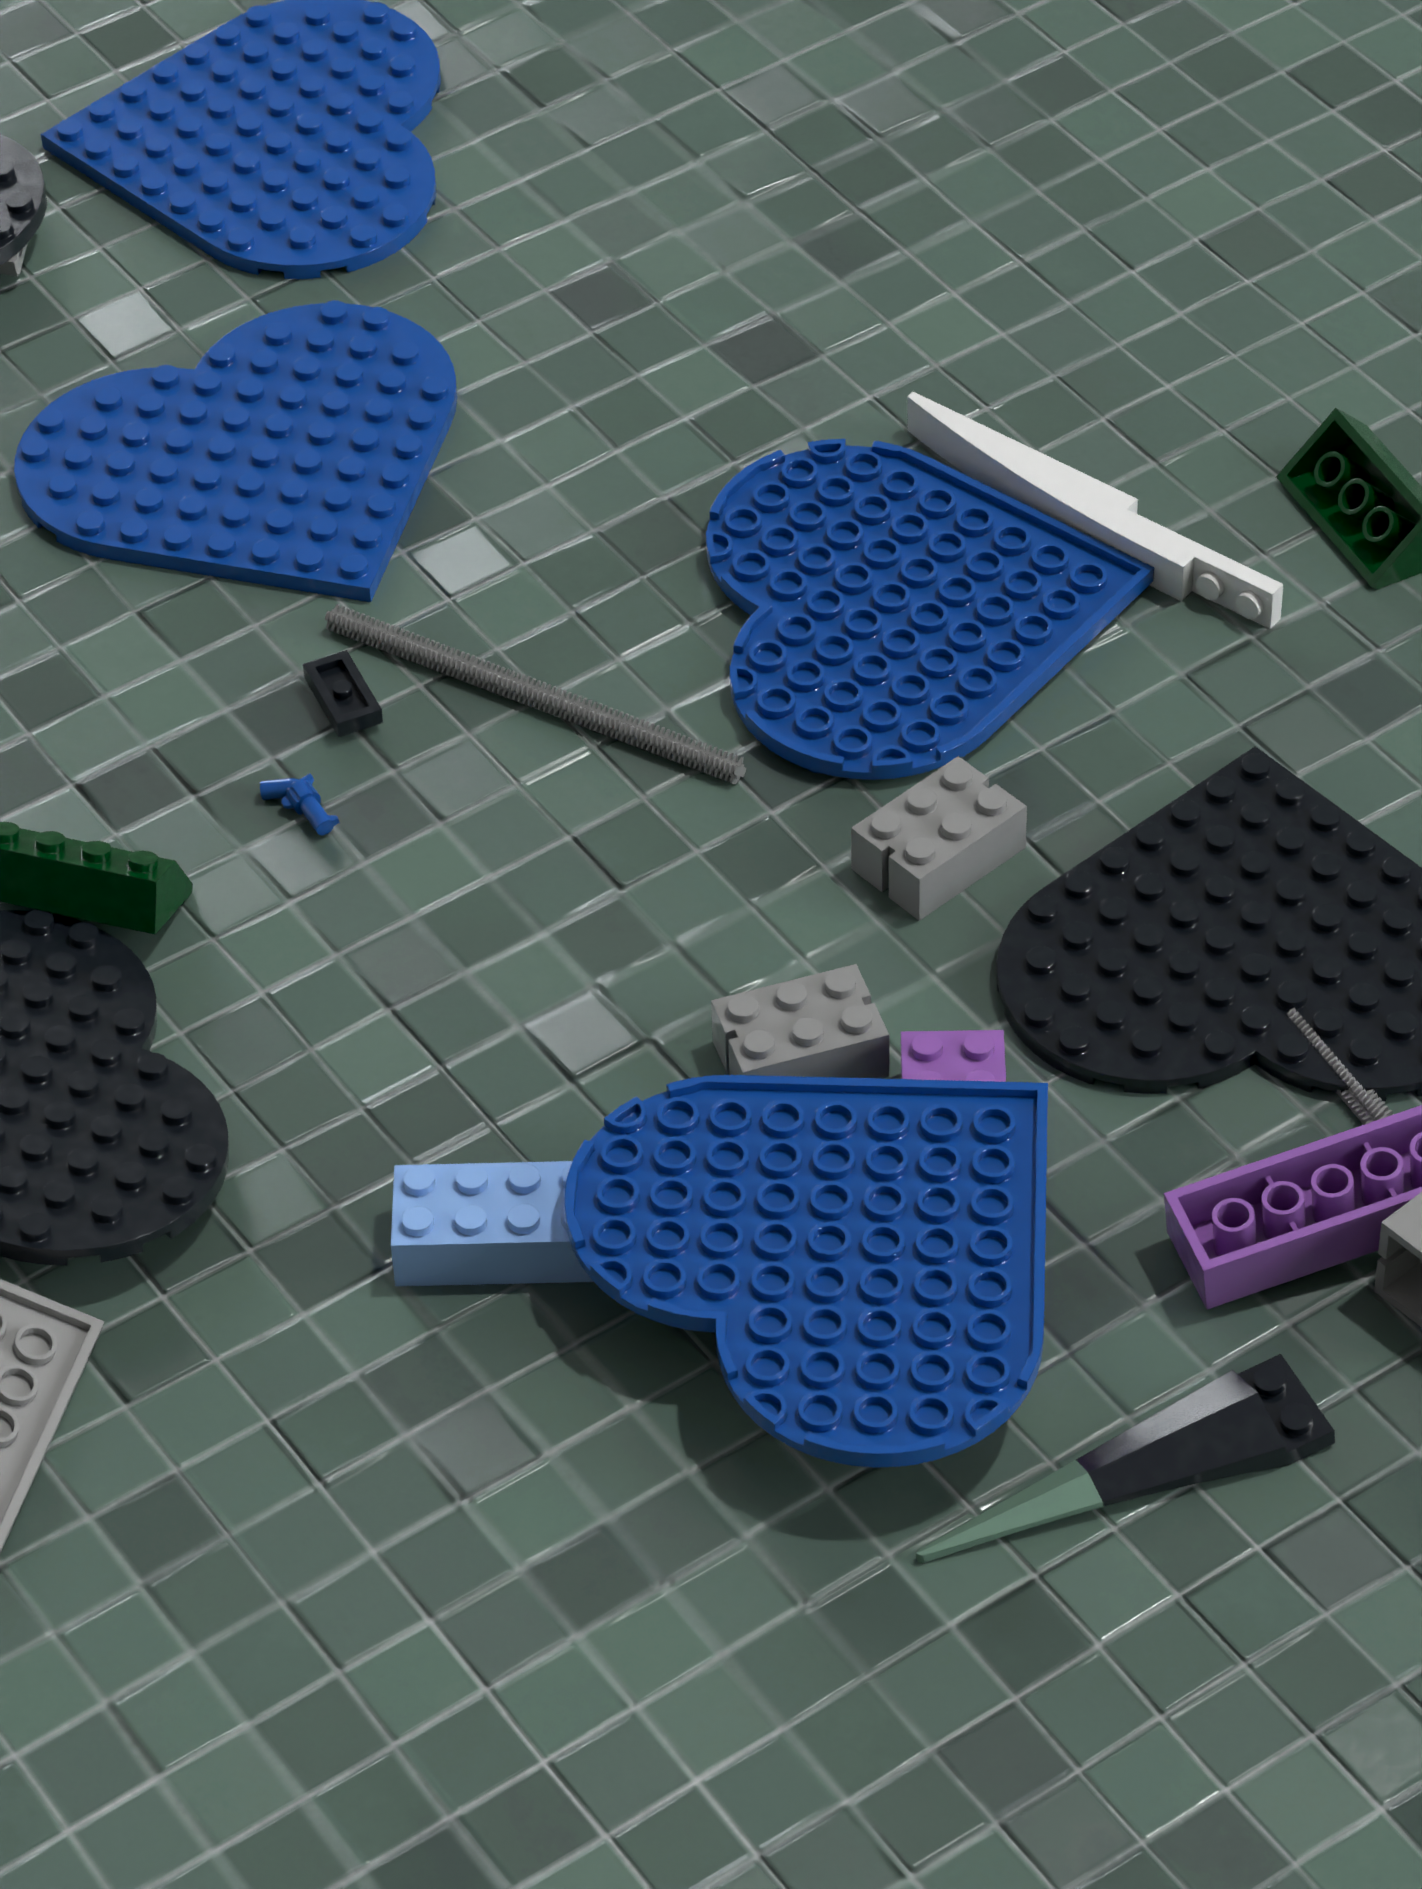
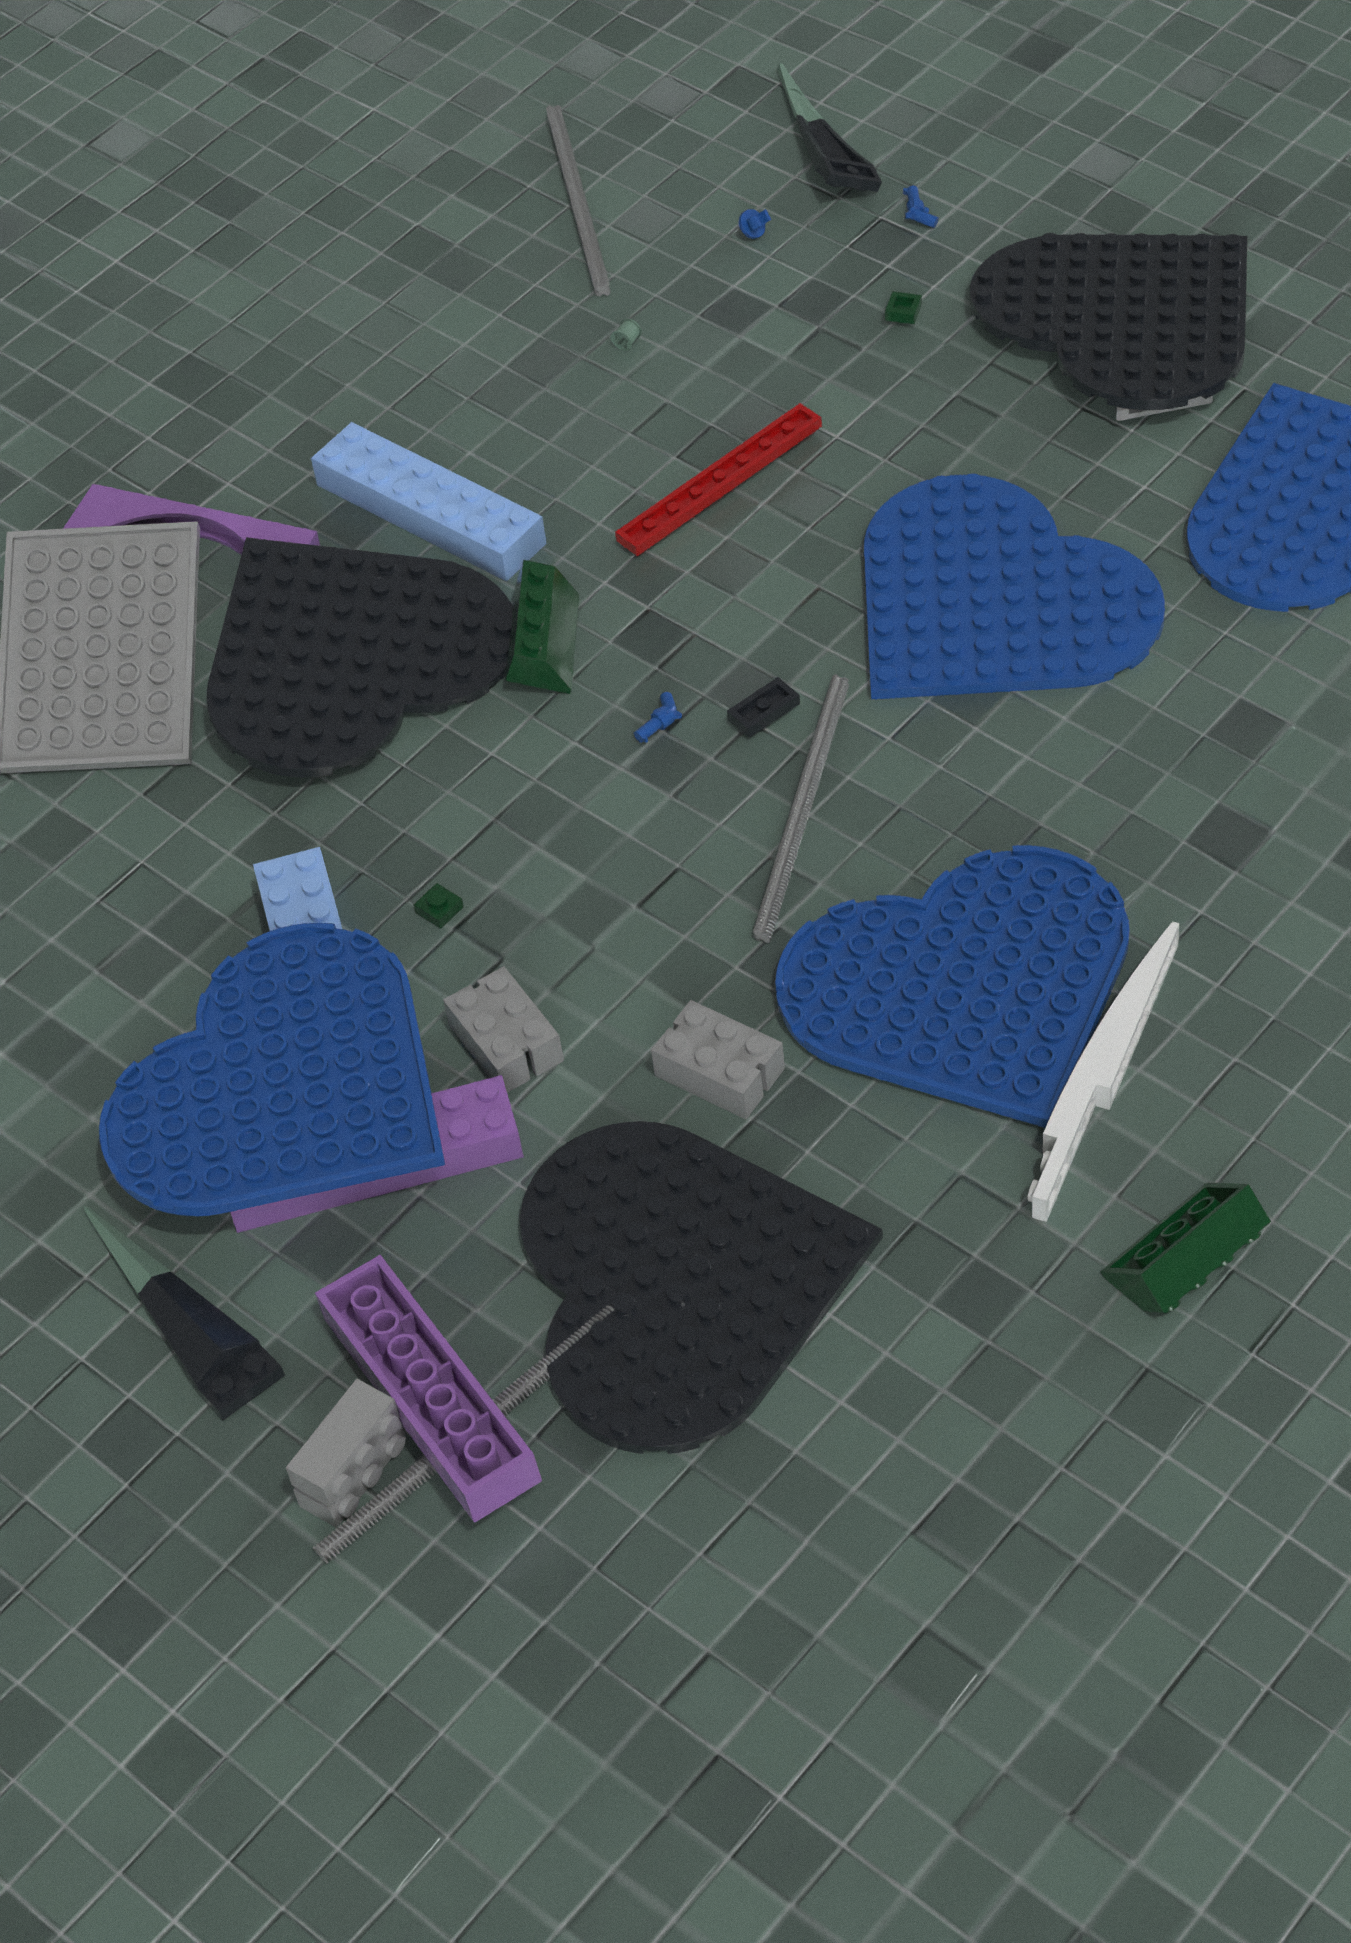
camera: 80 degrees right, 5 degrees up
none -> dark green plate [413,883,464,929]

